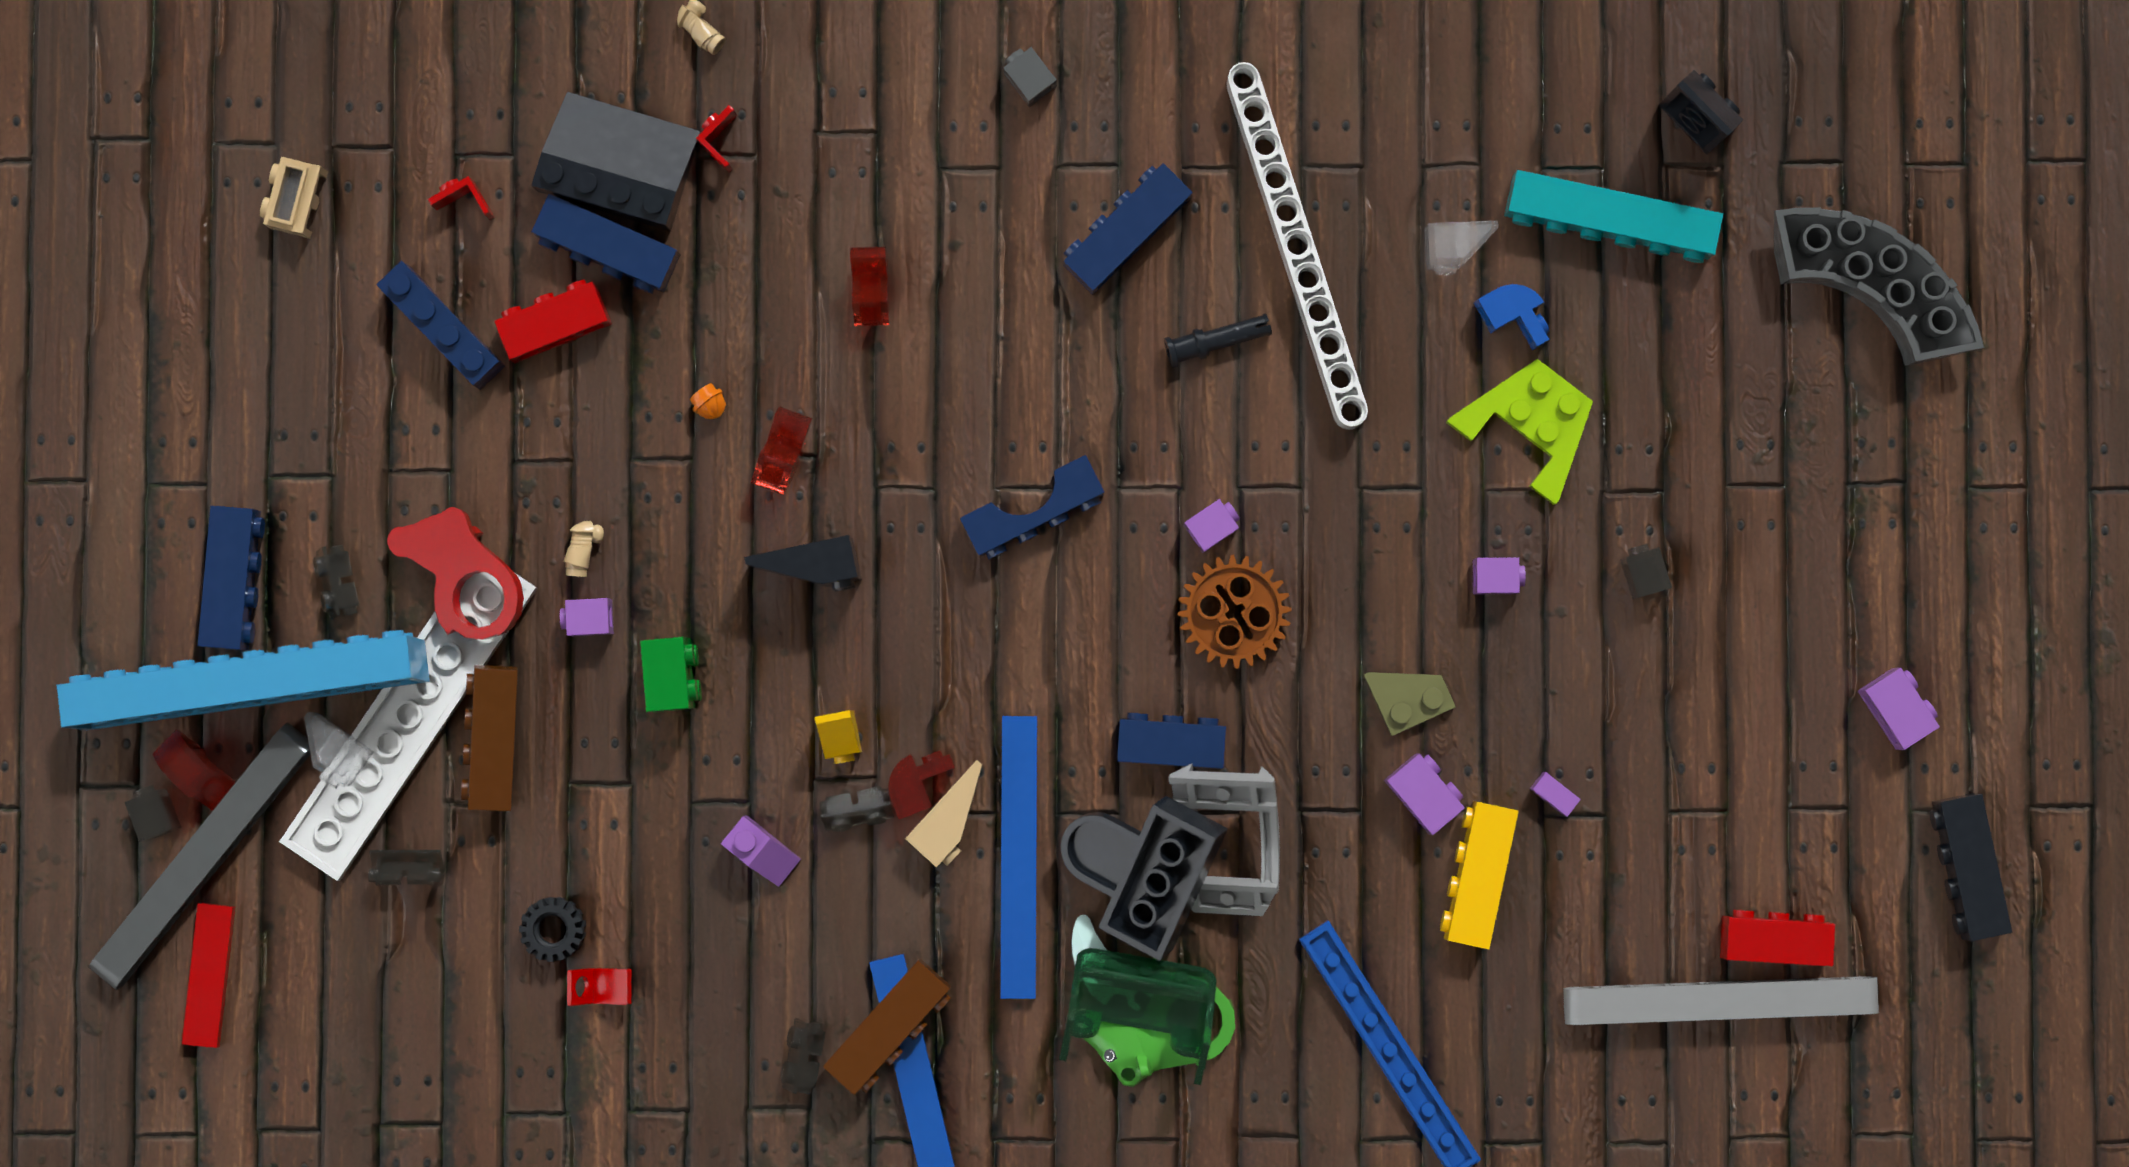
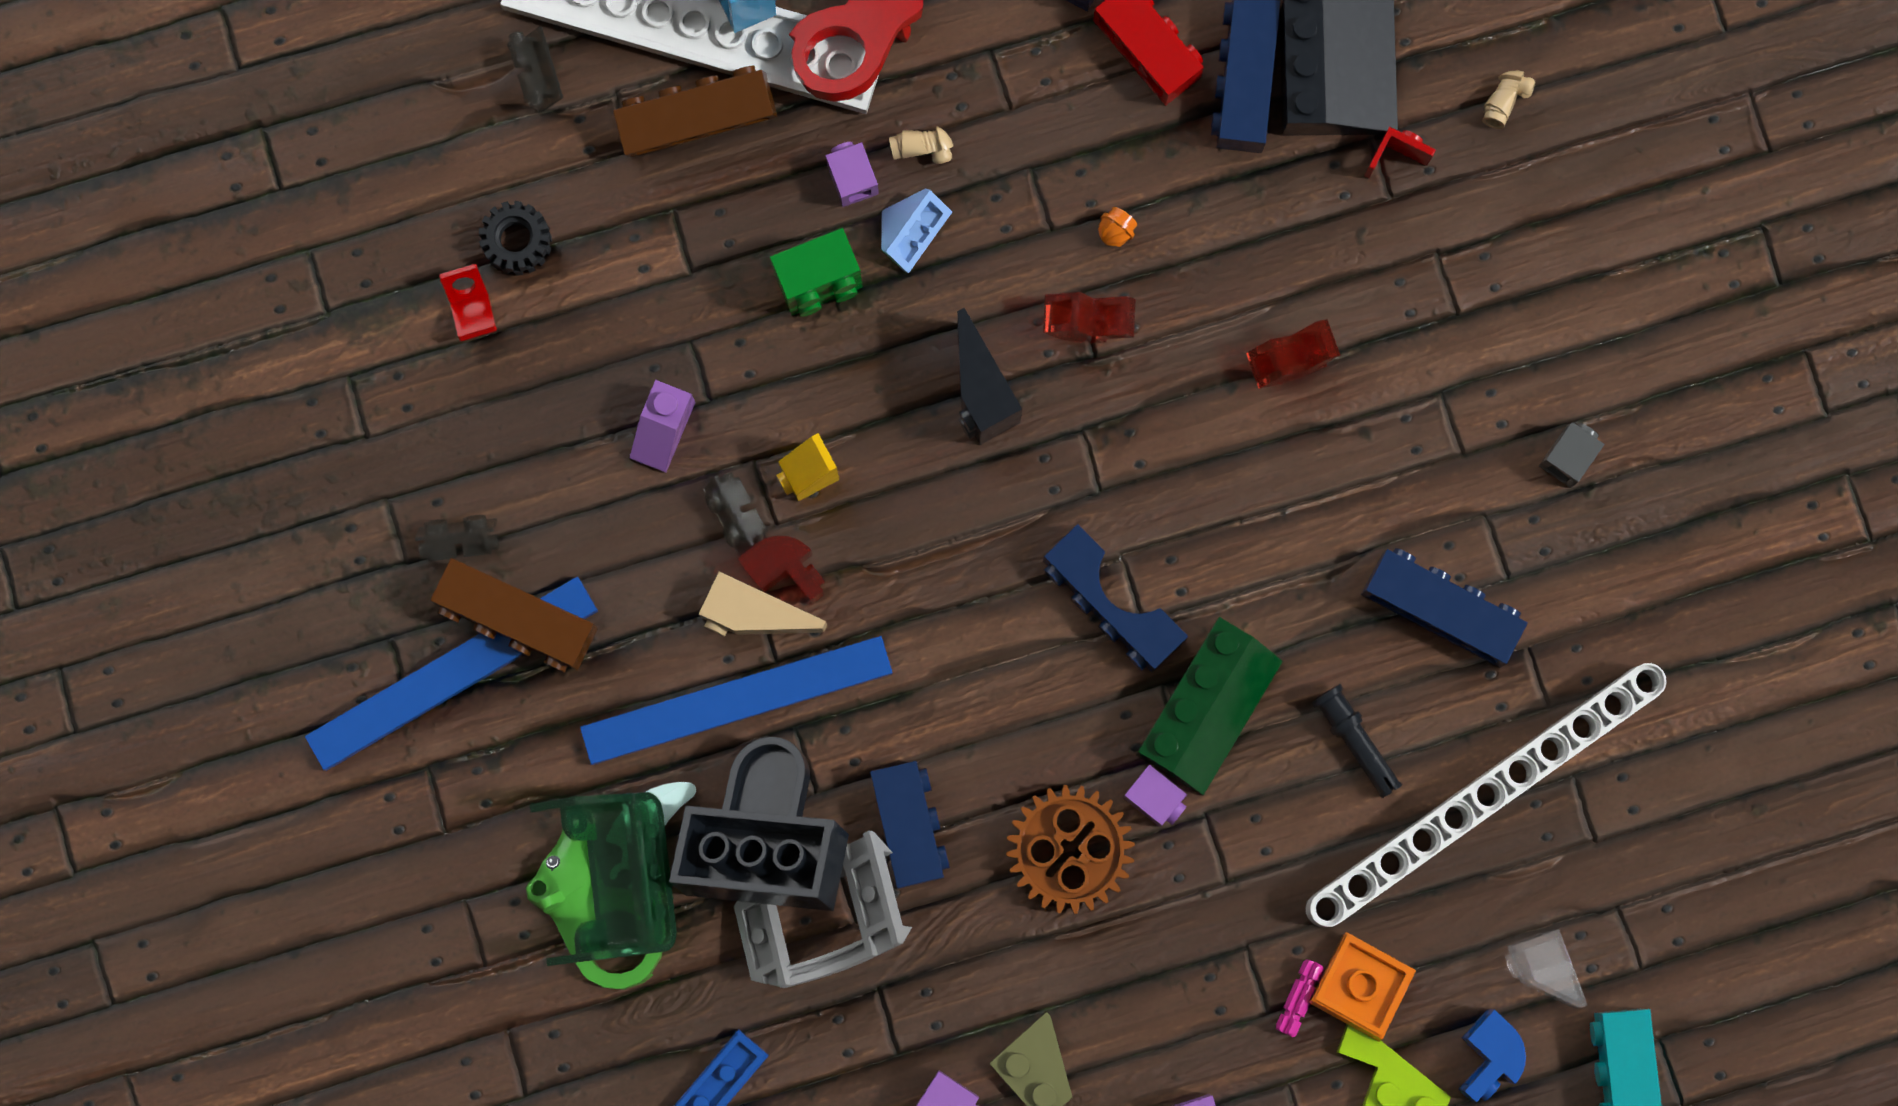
camera: 75 degrees right, 5 degrees down
none -> light blue slope [881,188,952,273]
none -> dark green slope [1136,617,1283,795]
none -> dark pink axle [1276,959,1324,1037]
none -> orange tile [1309,932,1416,1042]

